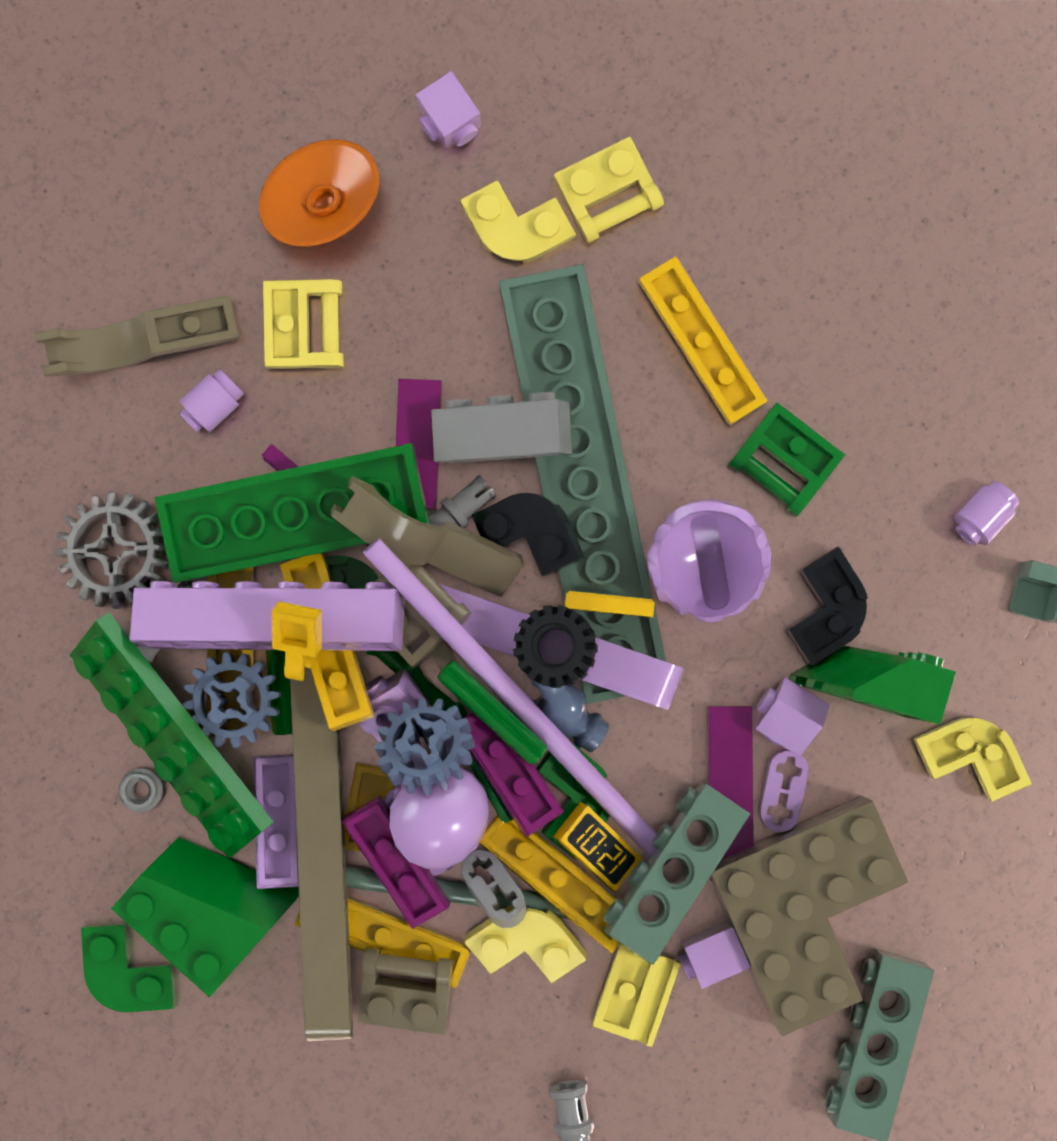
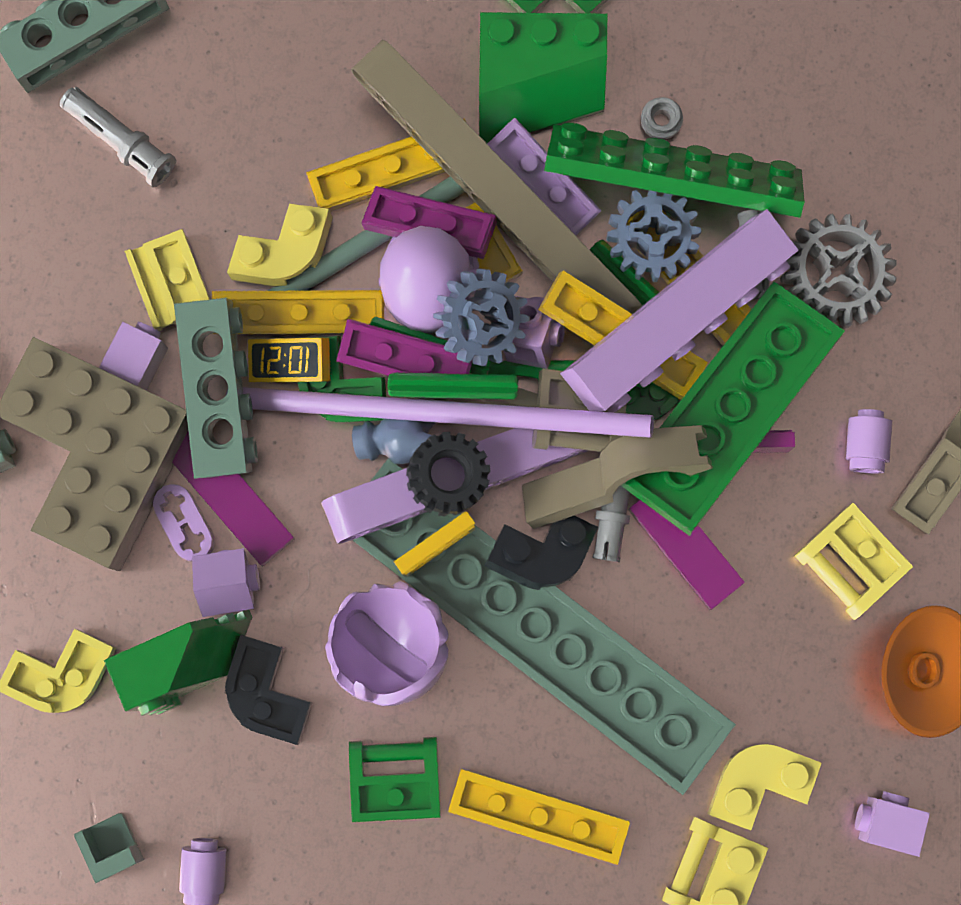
camera: 140 degrees right, 5 degrees down
yellow plate [272,601,322,681] -> none
dark tan plate [358,947,453,1035] -> none
light grey brick [431,392,572,464] -> none
light grey beam [461,850,527,928] -> none

